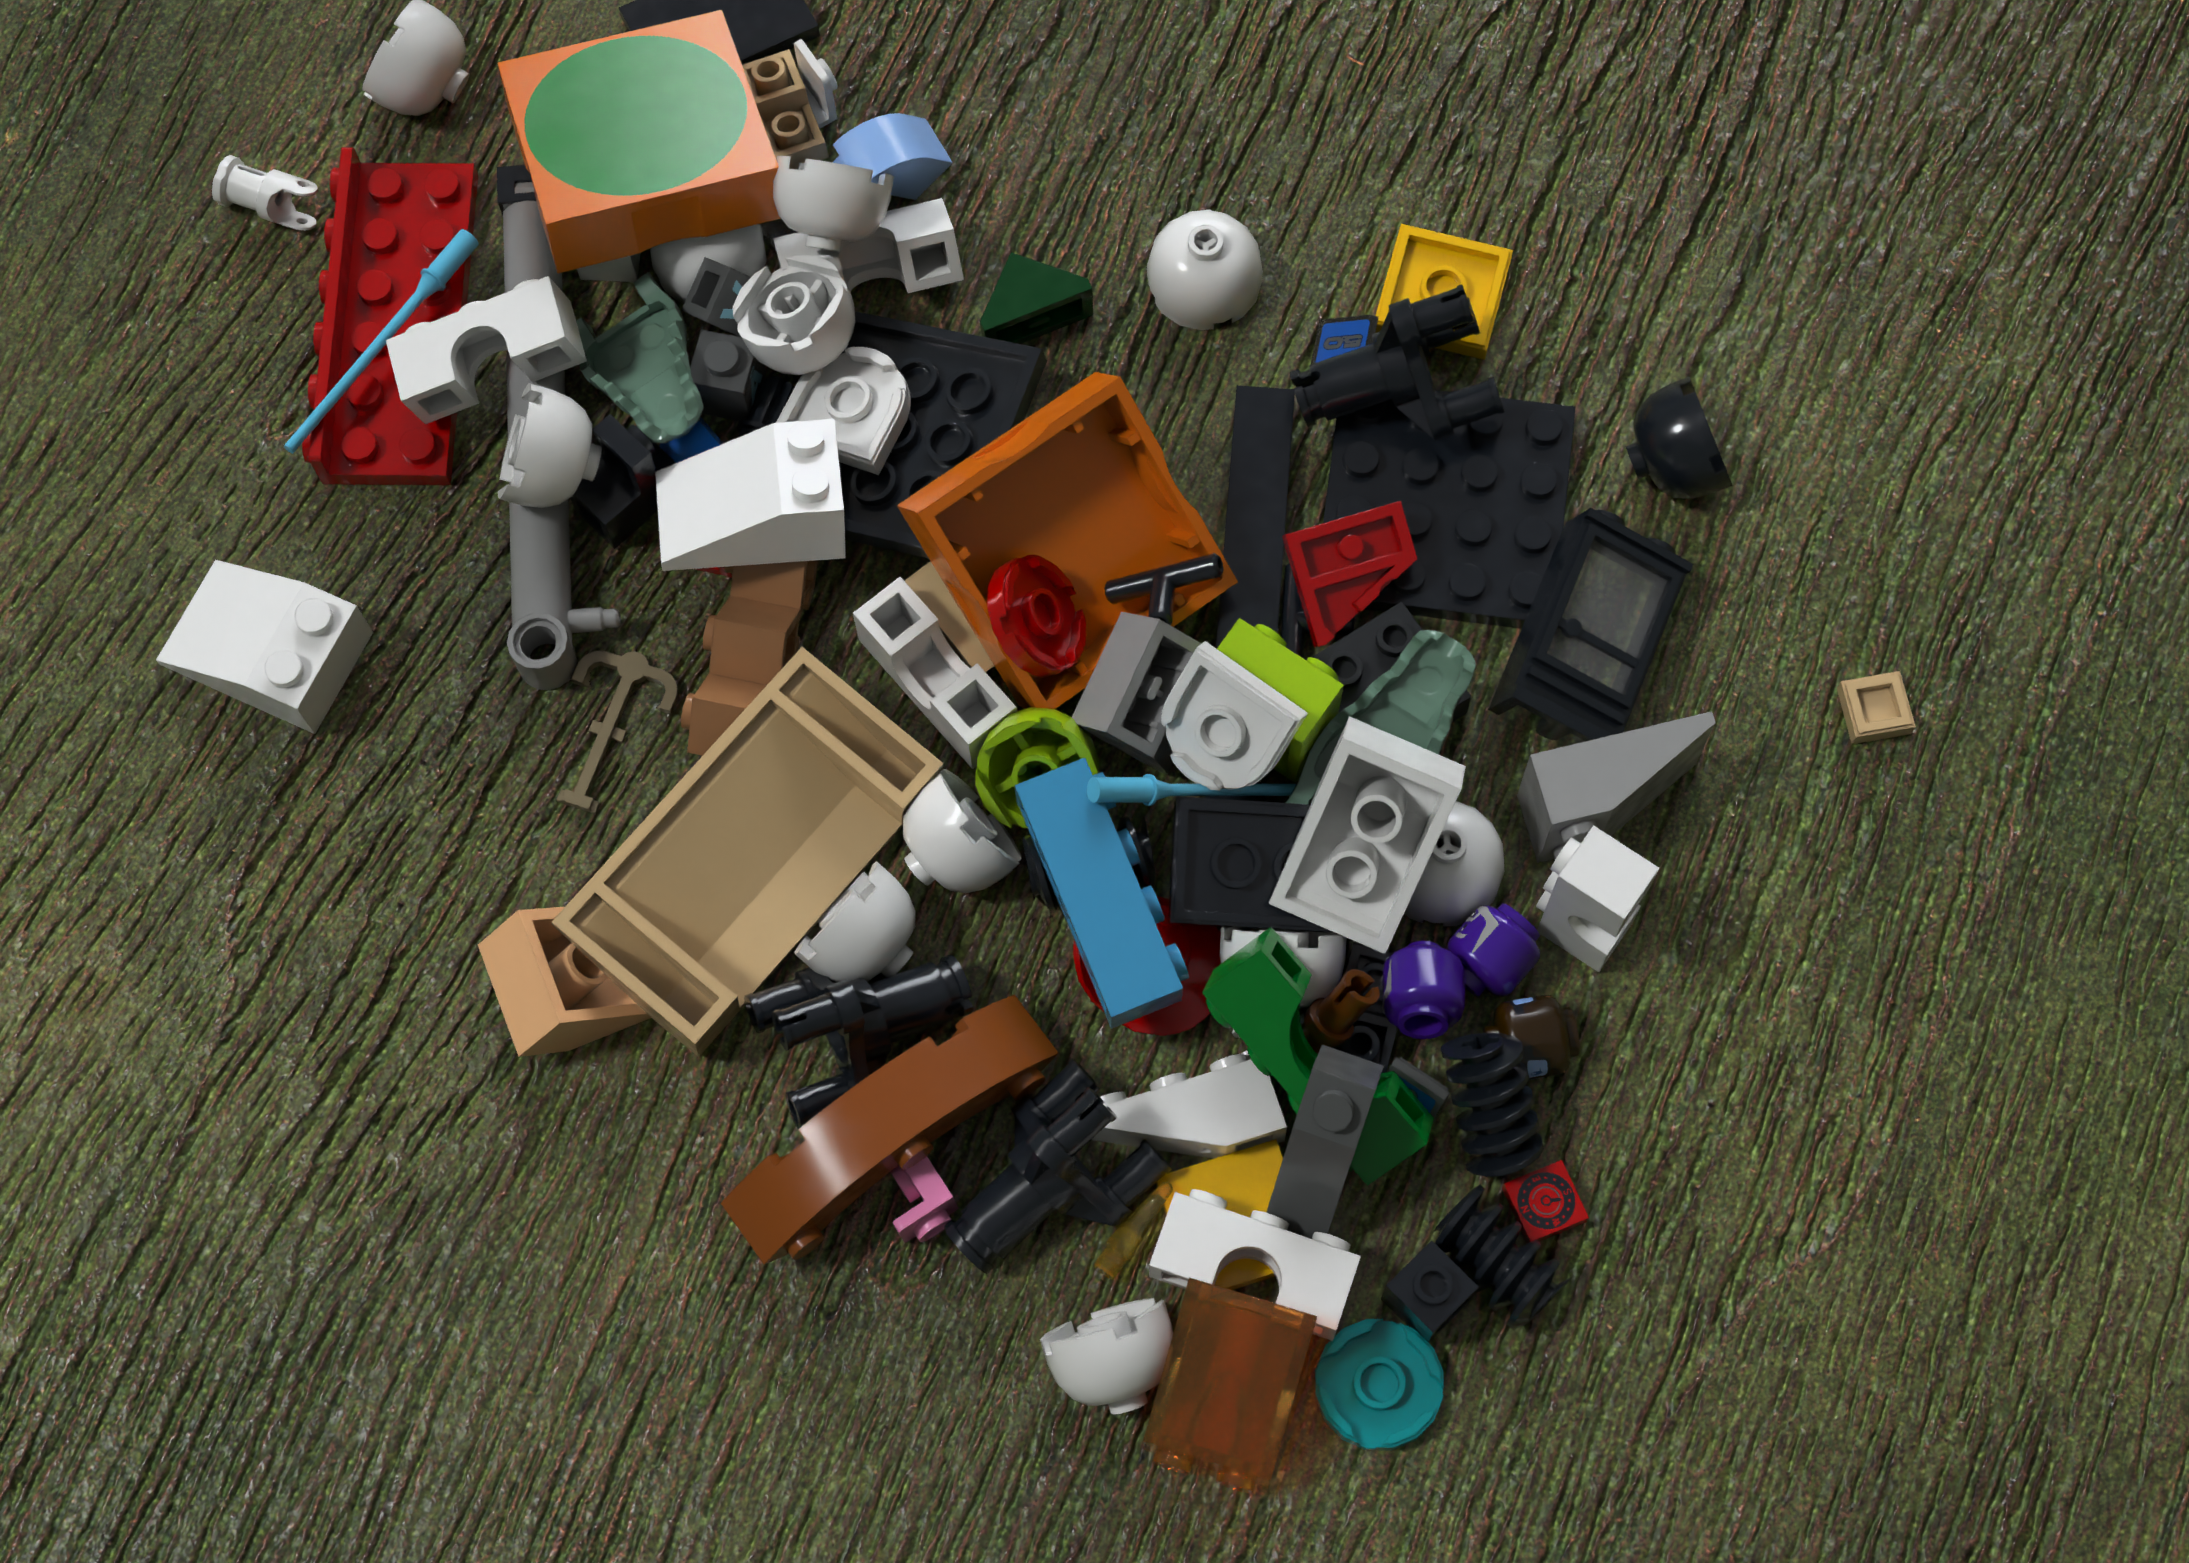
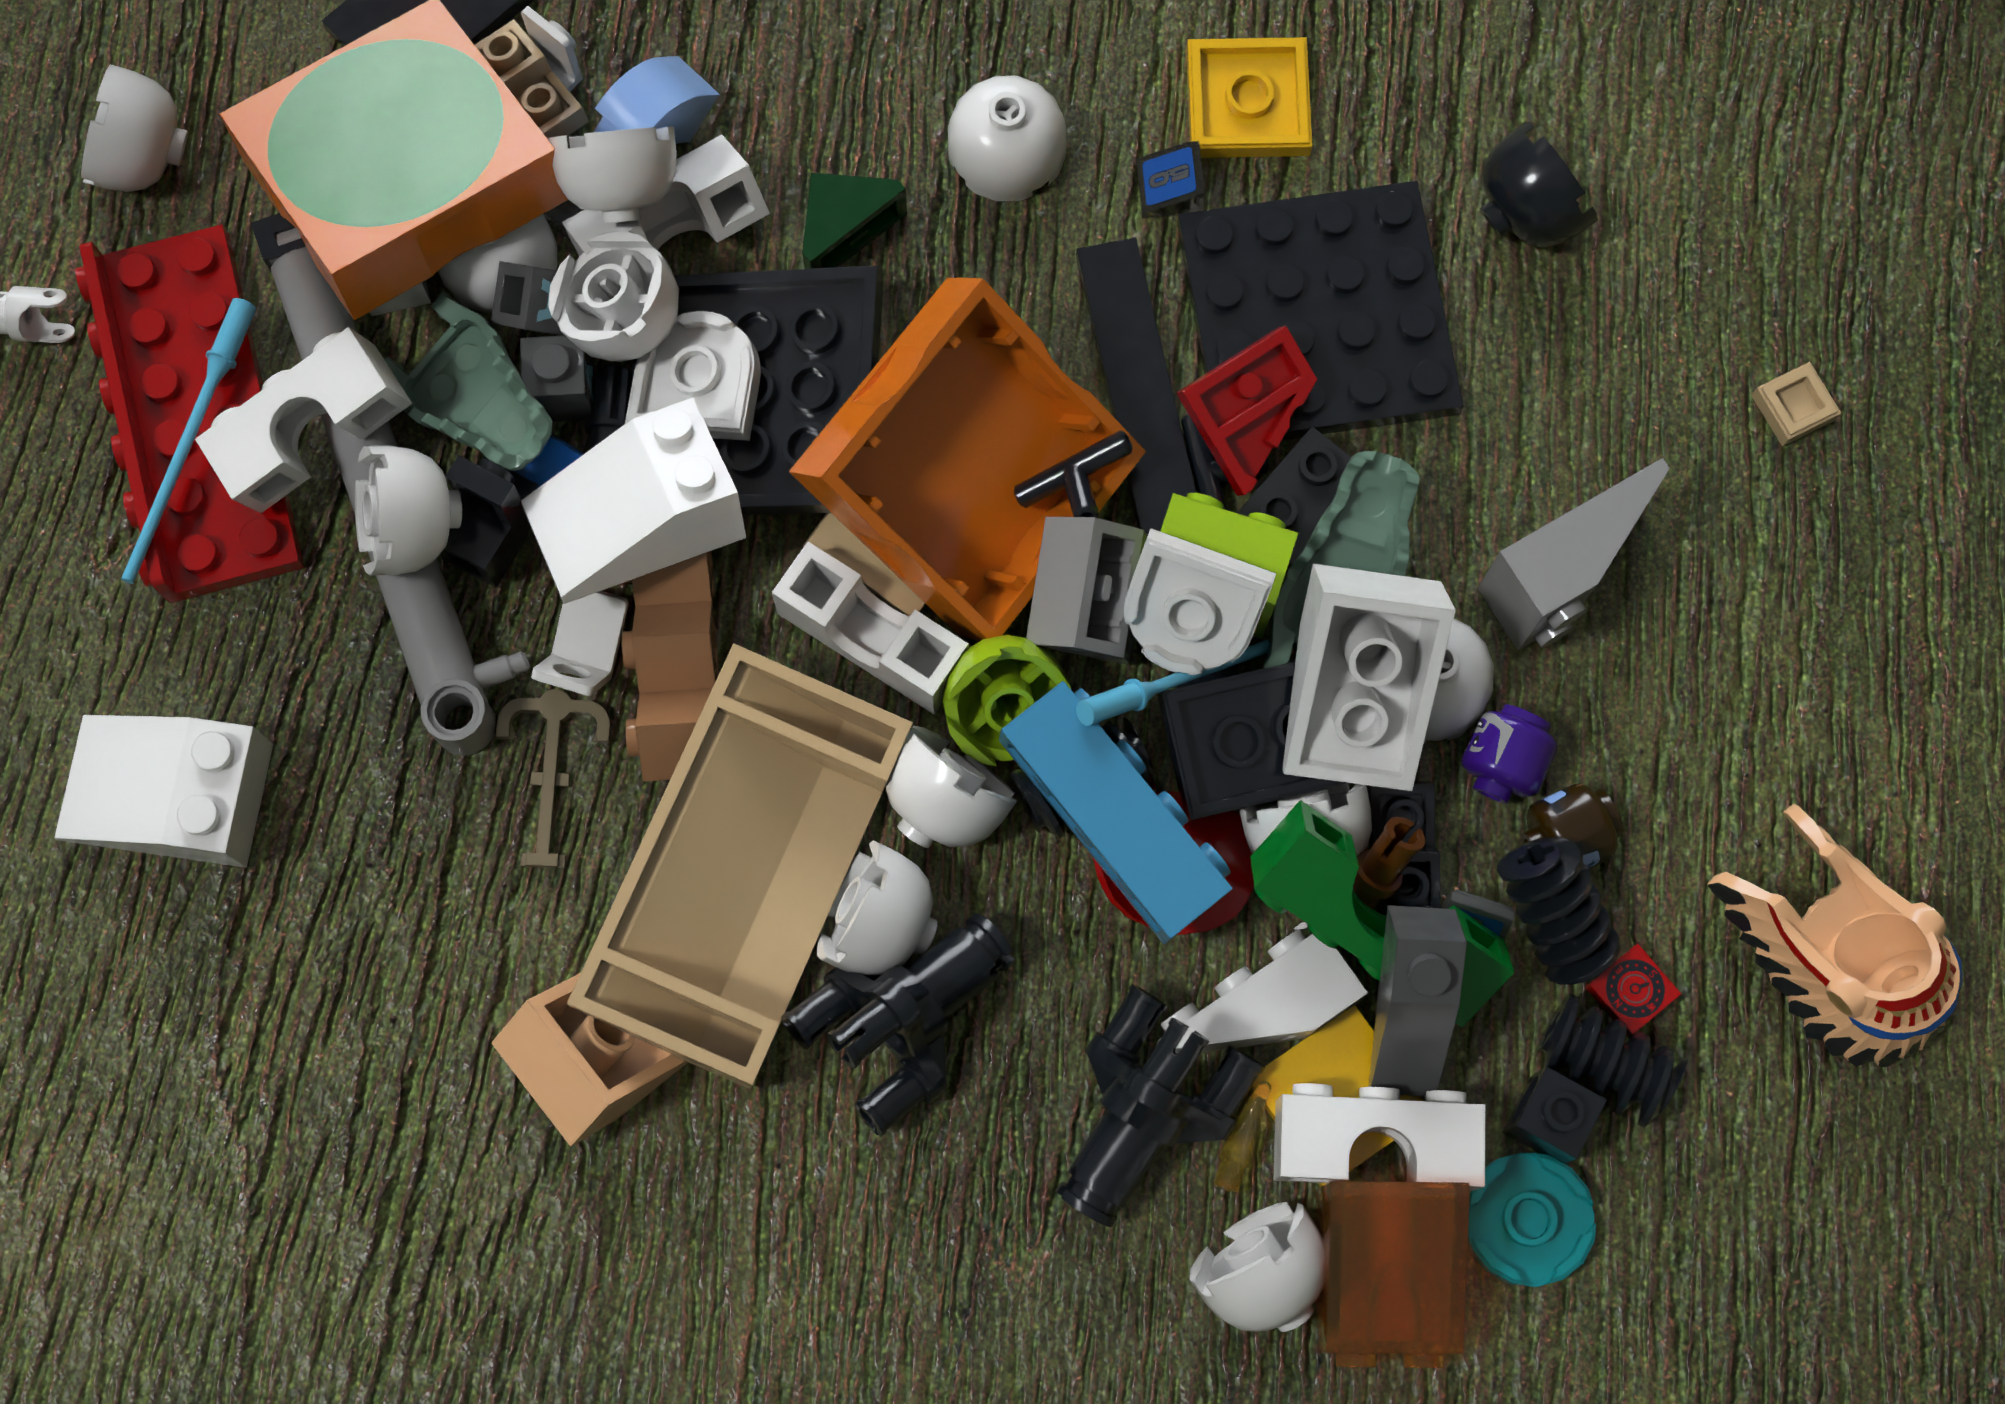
camera: 20 degrees left, 5 degrees up
dark orange brick [721,994,1059,1265] -> none
bright pink bracket [890,1156,959,1243] -> none
red tile [987,555,1086,677] -> none
black wheel [1290,285,1505,441] -> none
dark purple head [1382,941,1465,1039] -> none
black door [1488,508,1694,741] -> none
white arch [1536,825,1659,972] -> none
none -> white bracket [531,591,629,696]
none -> light nougat piece [1707,803,1963,1067]

